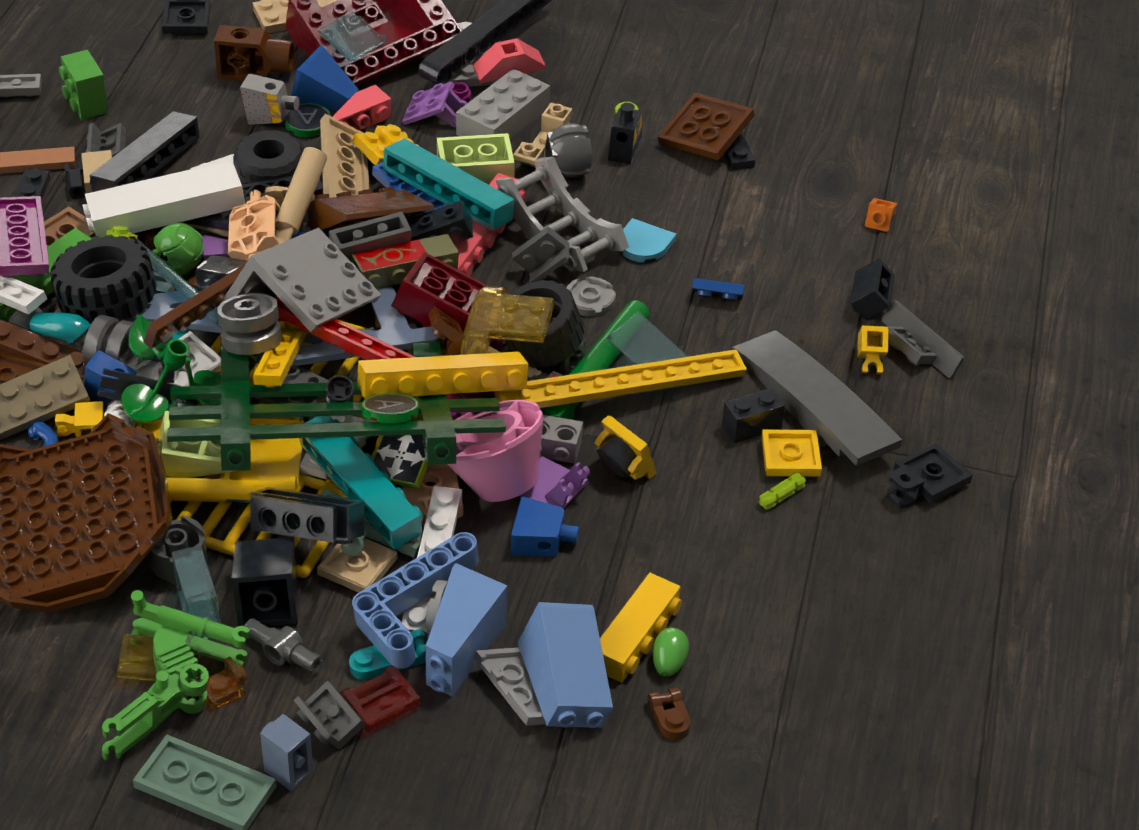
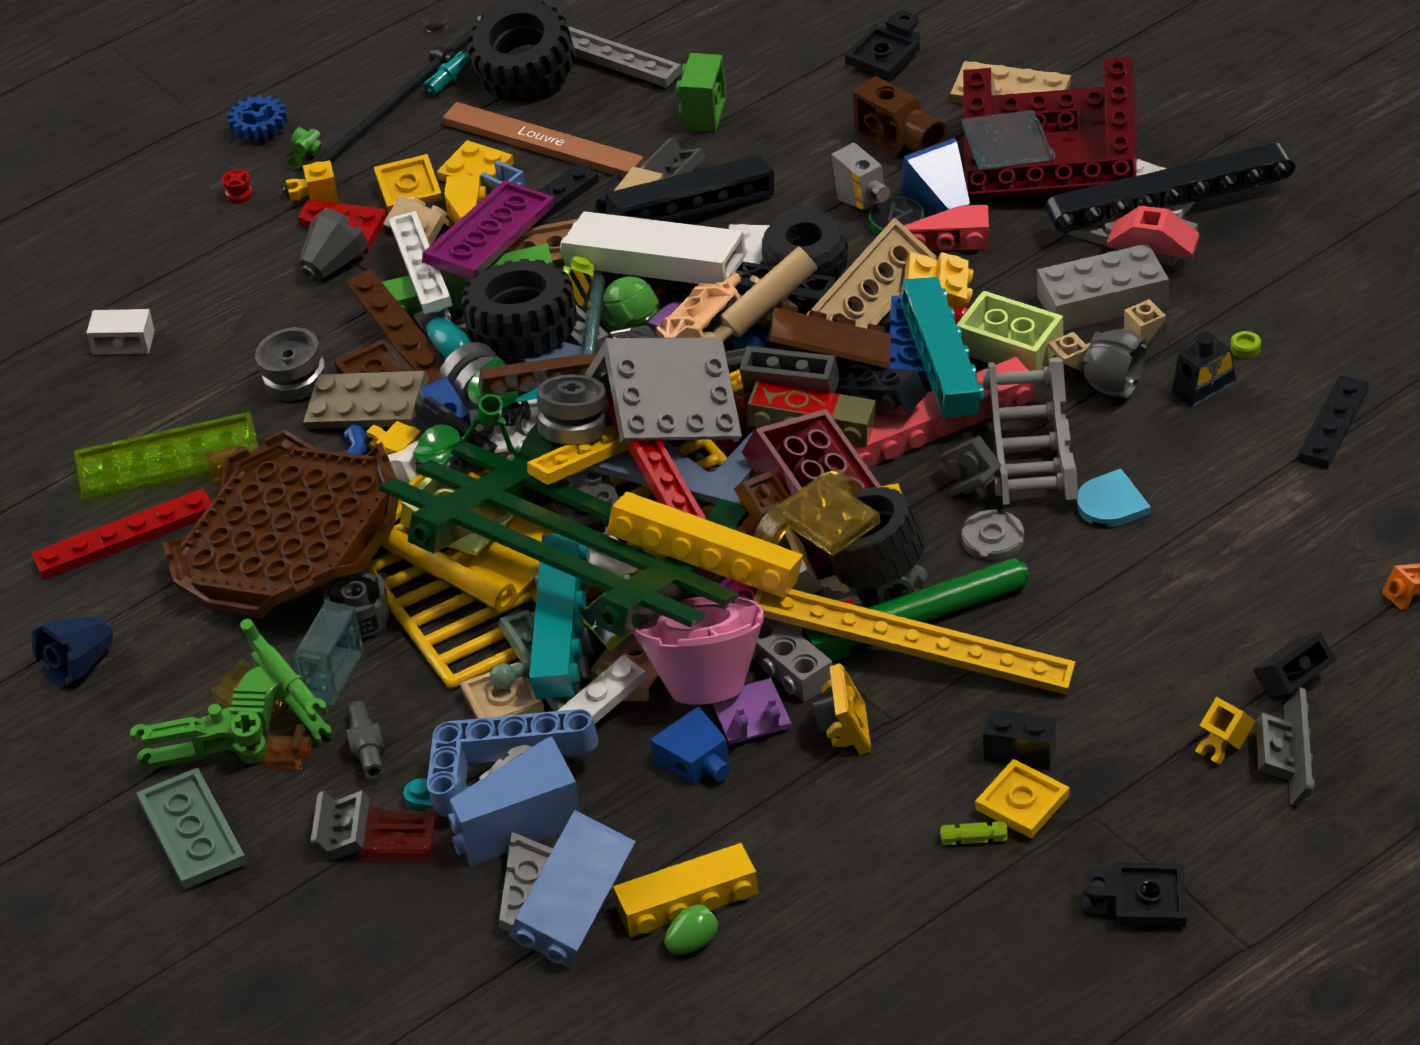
camera: 45 degrees right, 0 degrees up
black slope [231,537,298,626] -> none
black brick [251,488,364,544] -> none
sand blue brick [260,714,313,791] -> none
black wheel [325,375,354,403] -> none
tile [362,394,419,424] -> none
medium lavender plate [402,81,467,127] -> none
magenta plate [452,82,471,101] -> none
clear light blue piece [607,312,688,392] -> none
reddish brown plate [648,687,691,740] -> none
reddish brown plate [657,93,755,160] -> none
blue plate [692,278,745,300] -> none
dark grey slope [732,330,902,466] -> none

